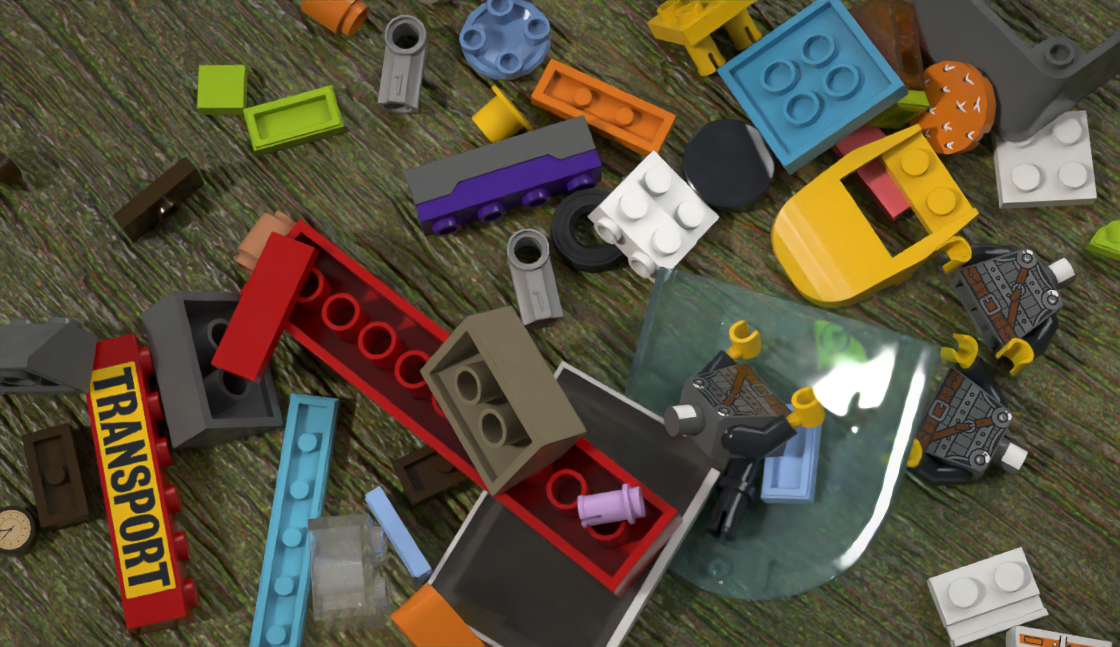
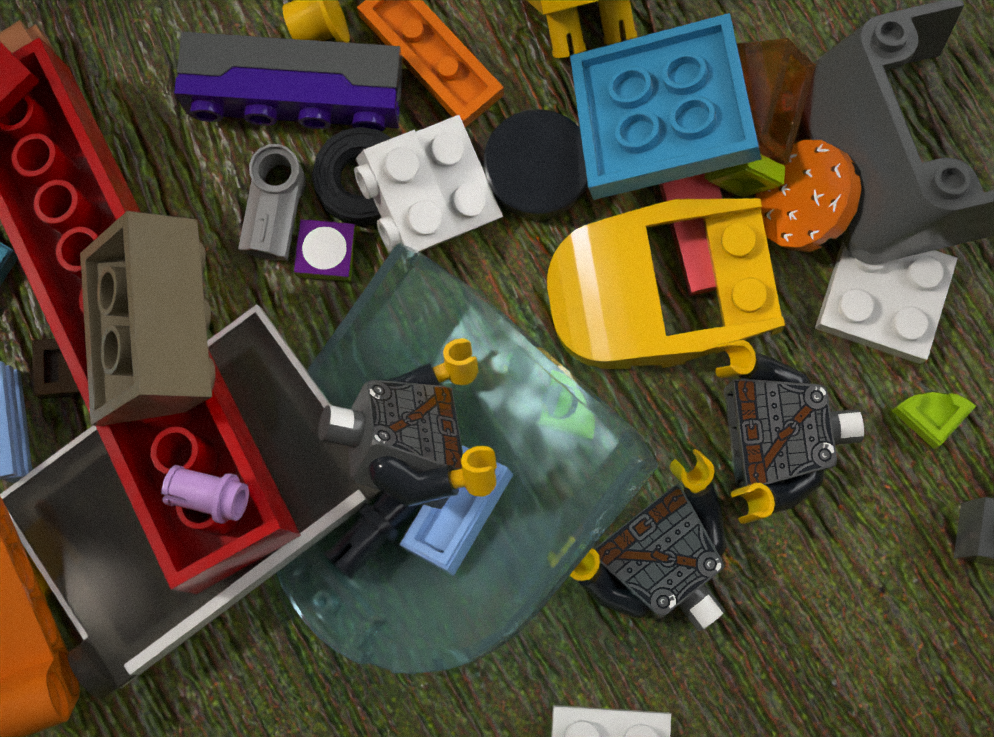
camera: 20 degrees right, 5 degrees up
none -> tile [294,219,357,282]

